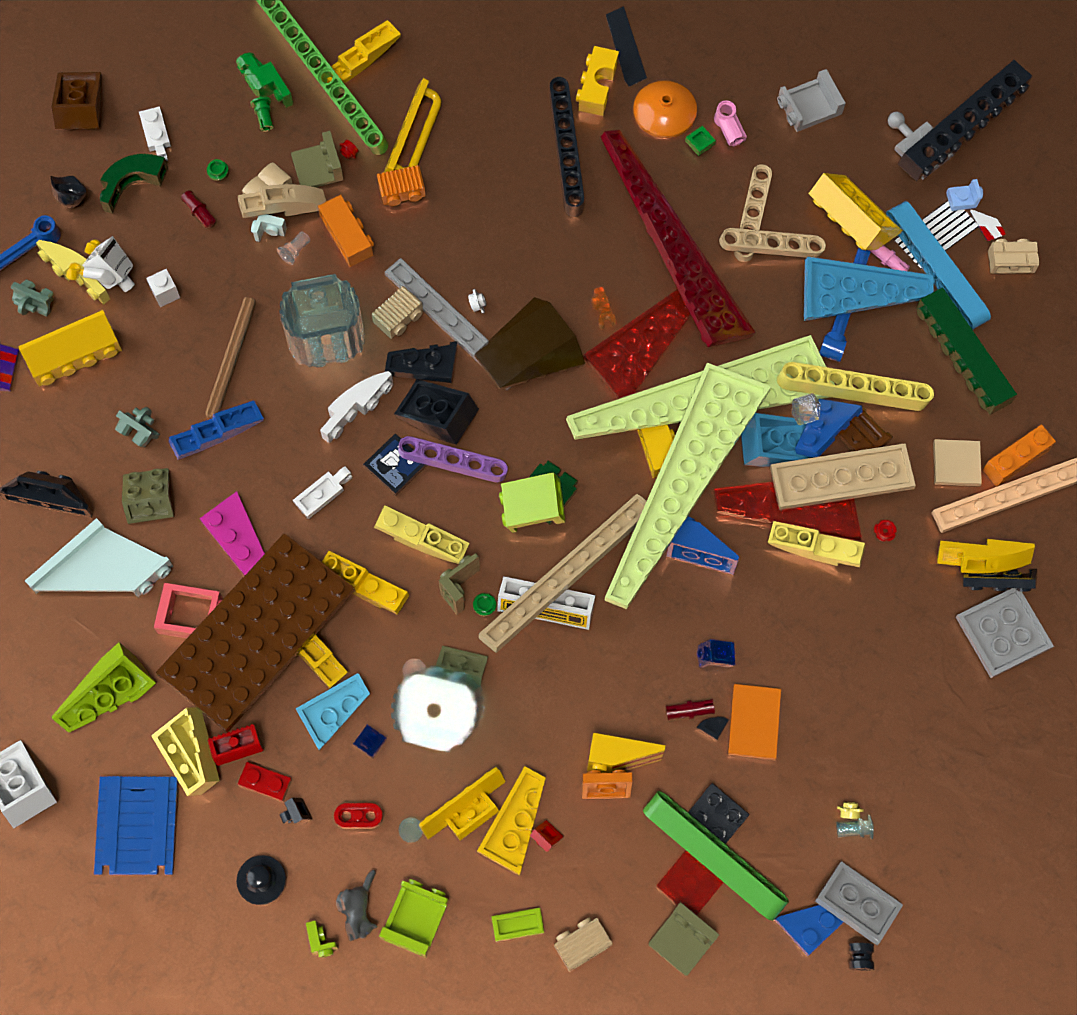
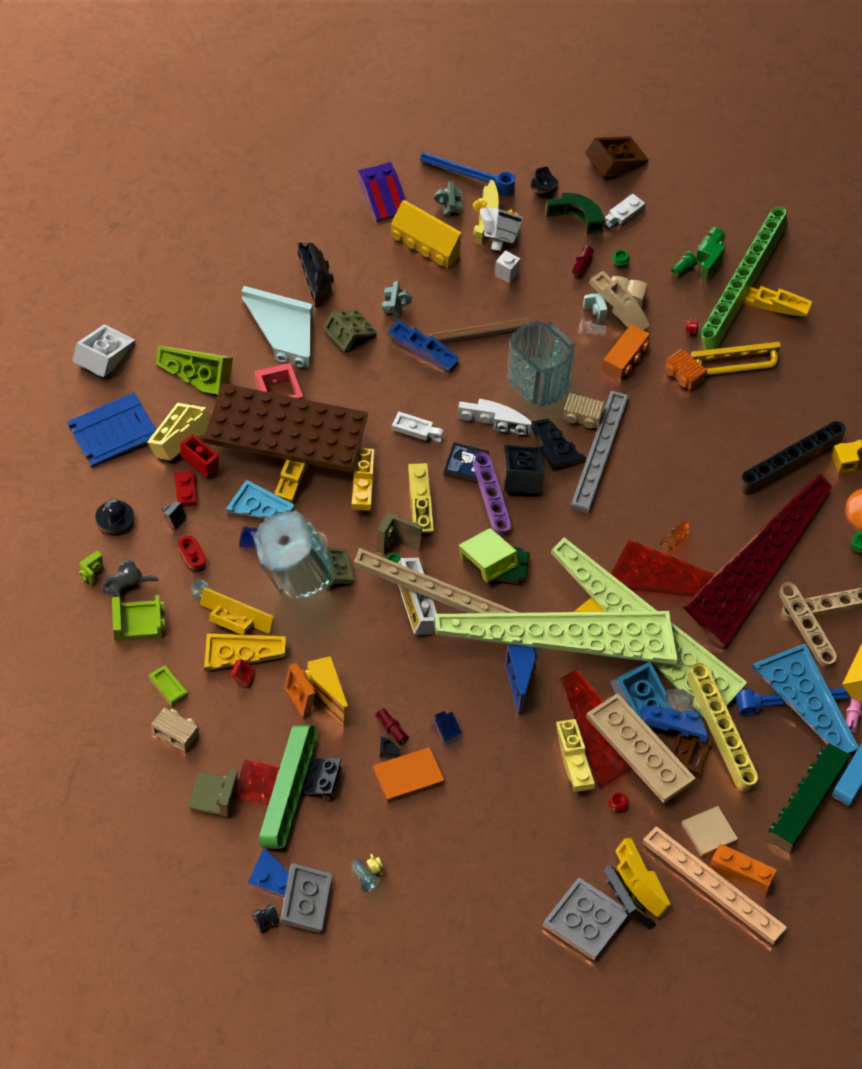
camera: 60 degrees right, 15 degrees down
dark pink wing [199,491,264,576] -> none
olive bracket [291,131,343,187] -> none
white plate [468,289,486,313] -> none
dark brown wedge [474,297,585,390] -> none

